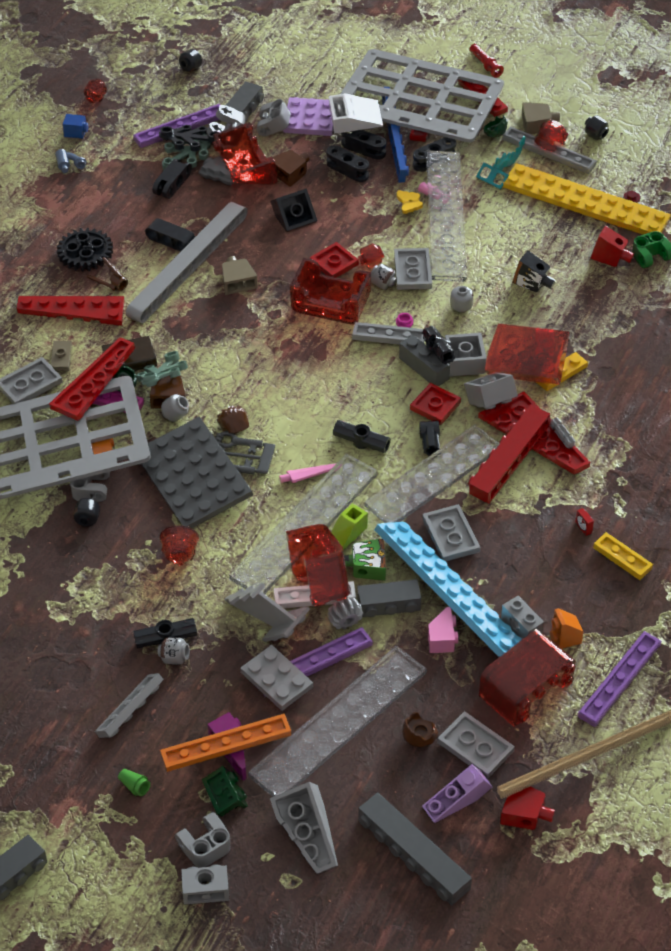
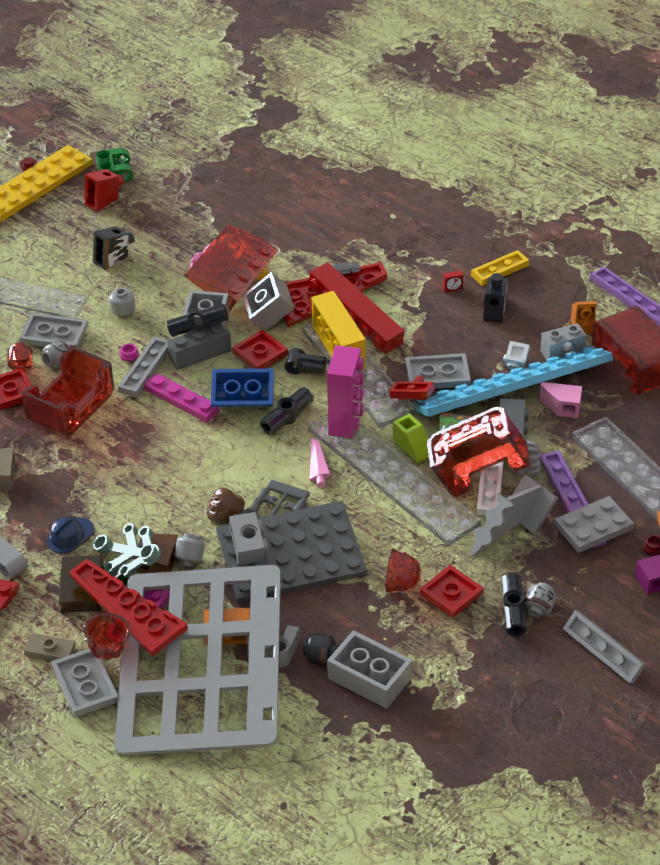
camera: 75 degrees left, 5 degrees down
none -> dark blue piece [47,517,94,553]
none -> clear red helmet [84,612,131,661]
none -> dark pink plate [144,373,220,423]
none -> blue slope [211,369,275,407]
none -> light grey brick [229,512,268,565]
none -> yellow brick [312,291,366,371]
none -> dark pink brick [327,345,364,439]
none -> light grey brick [327,630,412,709]
none -> red plate [389,375,435,401]
none -> red plate [420,565,484,618]
none -> black torso [483,273,508,323]
none -> white bracket [503,341,530,369]

